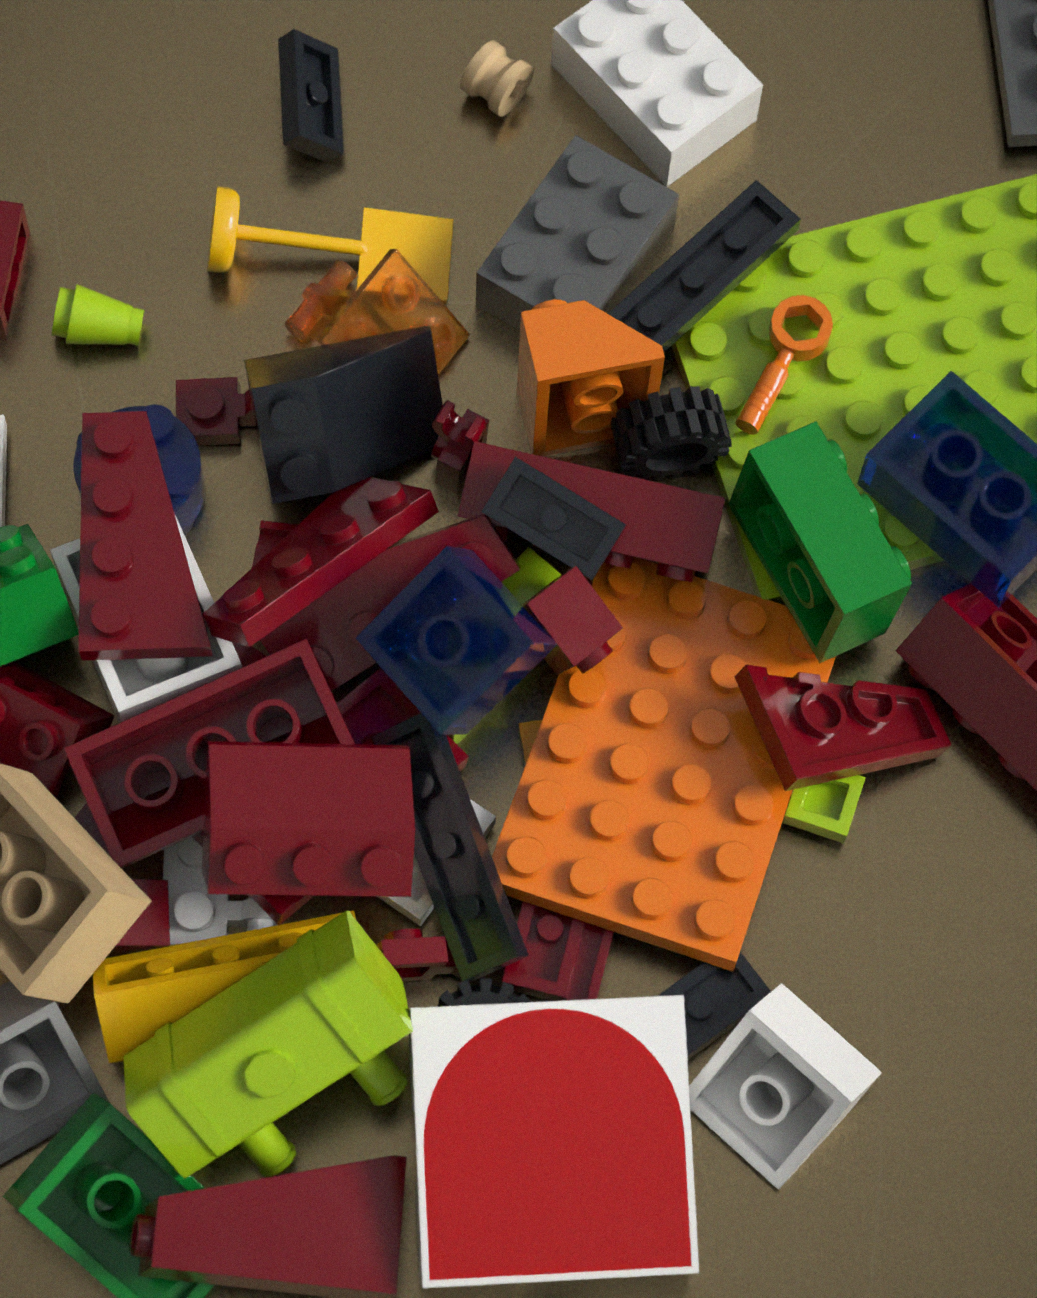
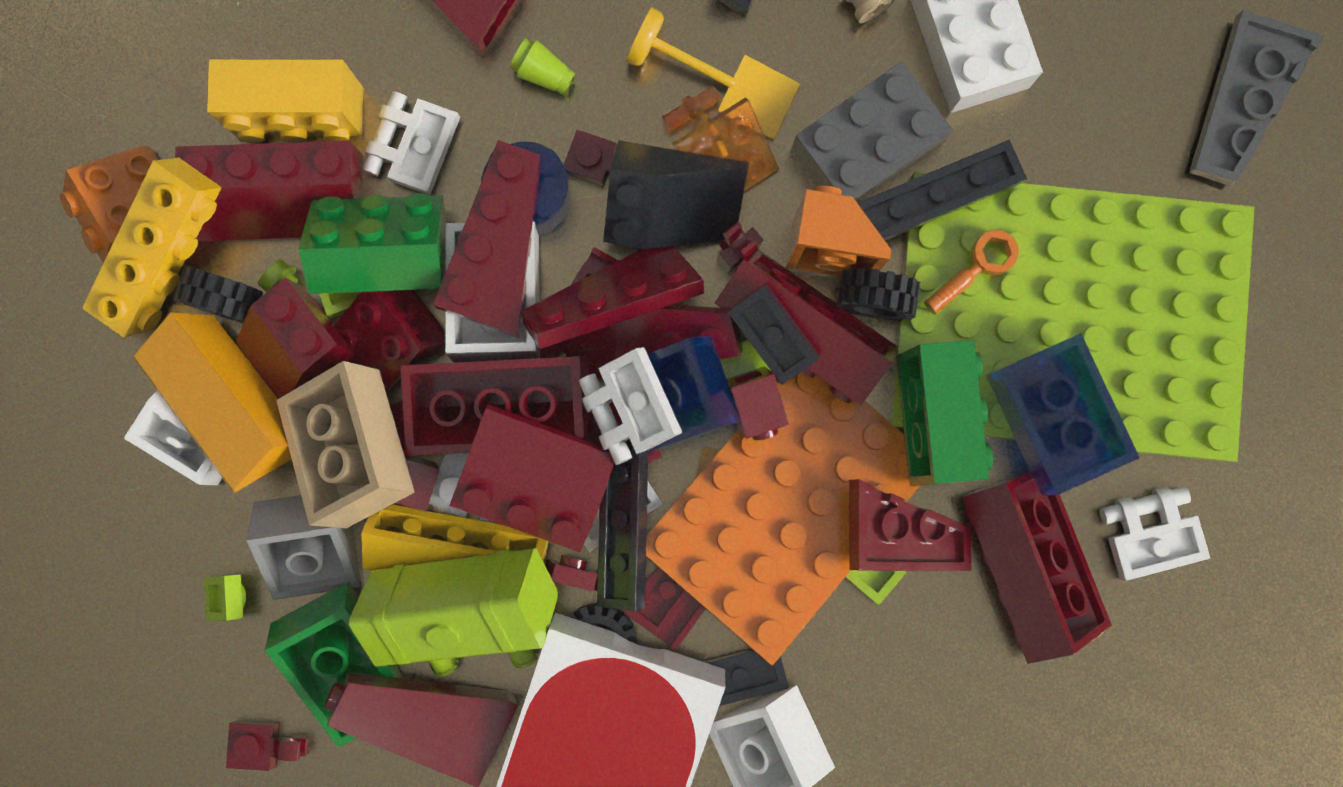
camera: 25 degrees right, 15 degrees up
none -> white plate [579,348,683,465]

